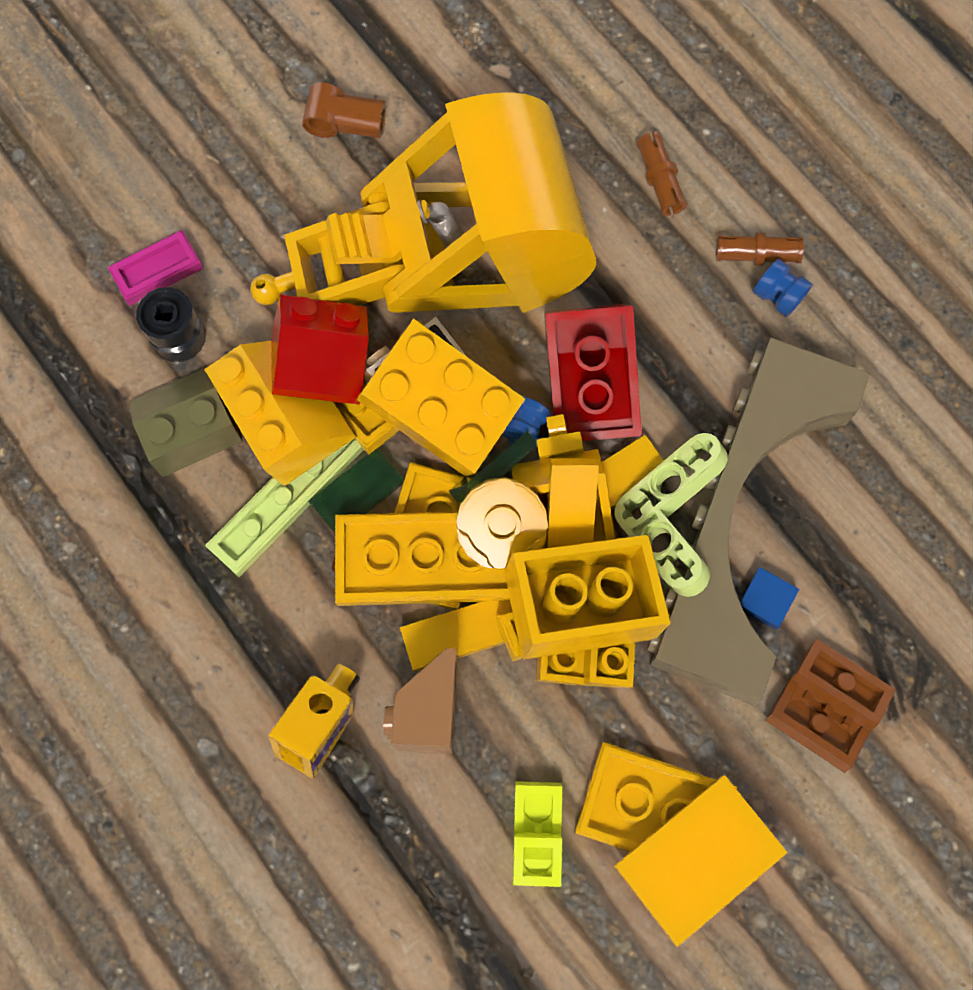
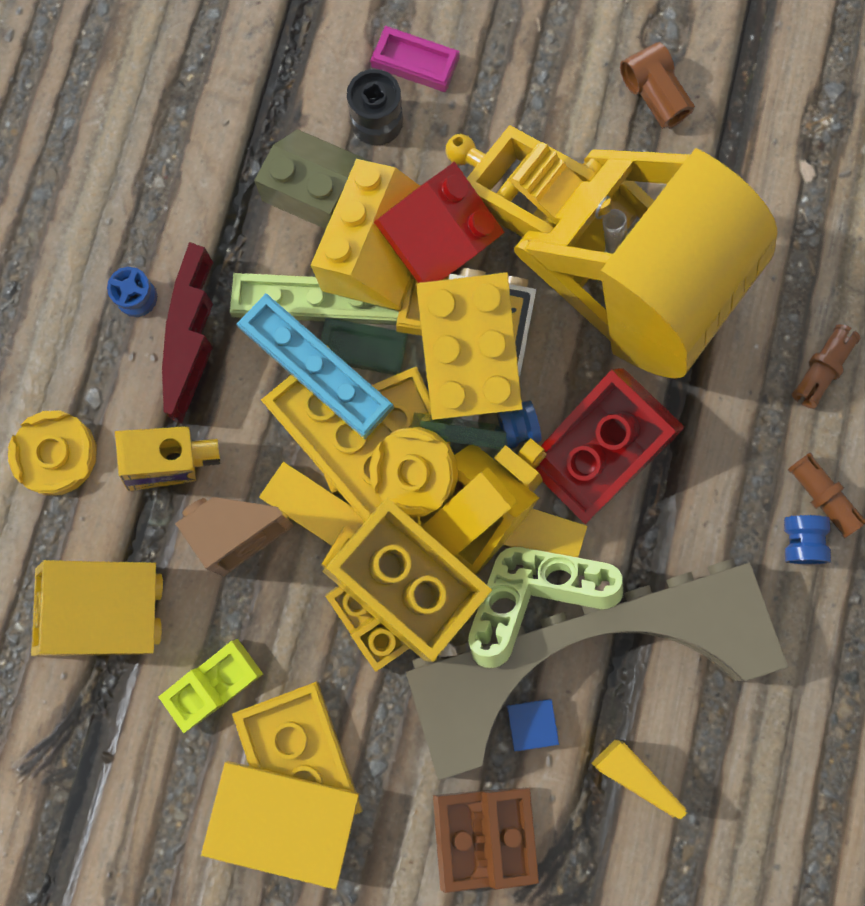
camera: 55 degrees right, 5 degrees up
none -> yellow tile [8,410,97,496]
none -> yellow slope [31,560,163,656]
none -> blue wheel [107,267,158,317]
none -> dark red slope [162,242,213,424]
none -> medium azure tile [237,293,394,439]
none -> yellow slope [591,740,687,820]

